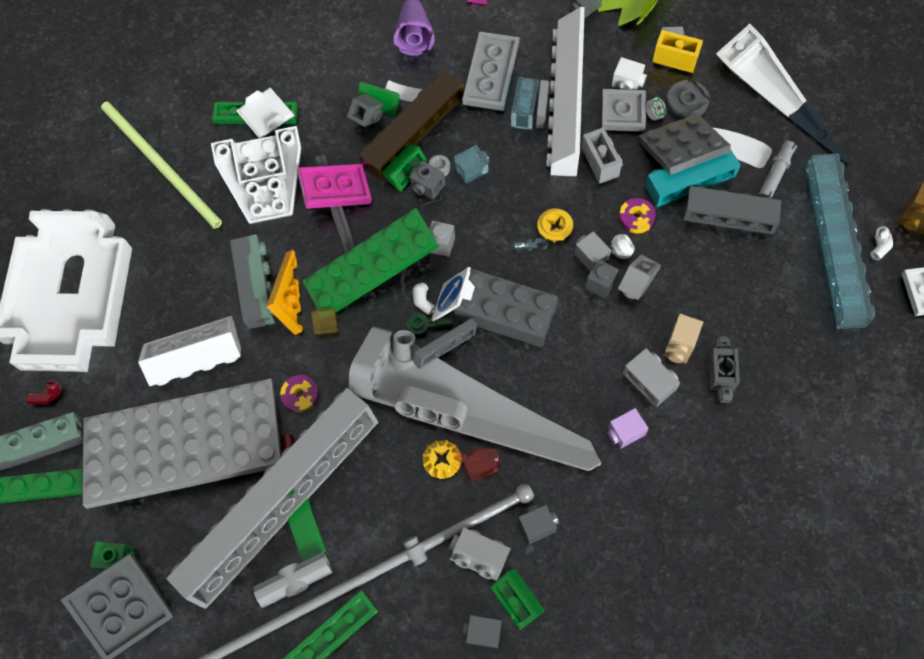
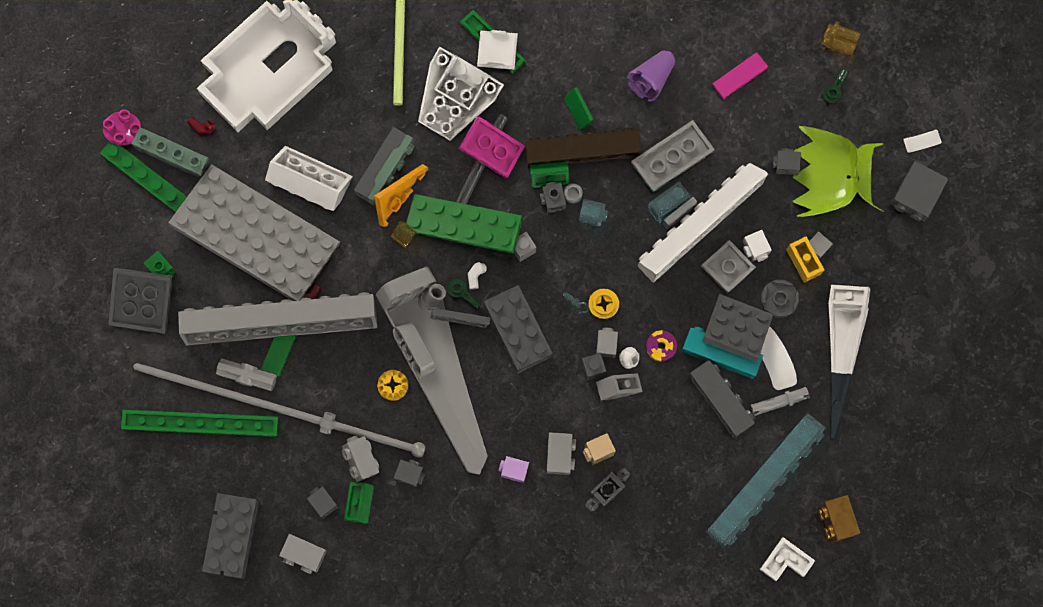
camera: 35 degrees right, 10 degrees up
piece [280,375,319,413] -> none
dark grey brick [347,93,383,127] -> none
white sticker [385,81,422,102] -> none
white piece [432,267,475,321] -> none
clear red brick [461,448,500,483] -> none
light grey brick [582,127,623,184] -> none
light grey tile [646,97,666,120] -> none
white arm [870,226,893,261] -> none

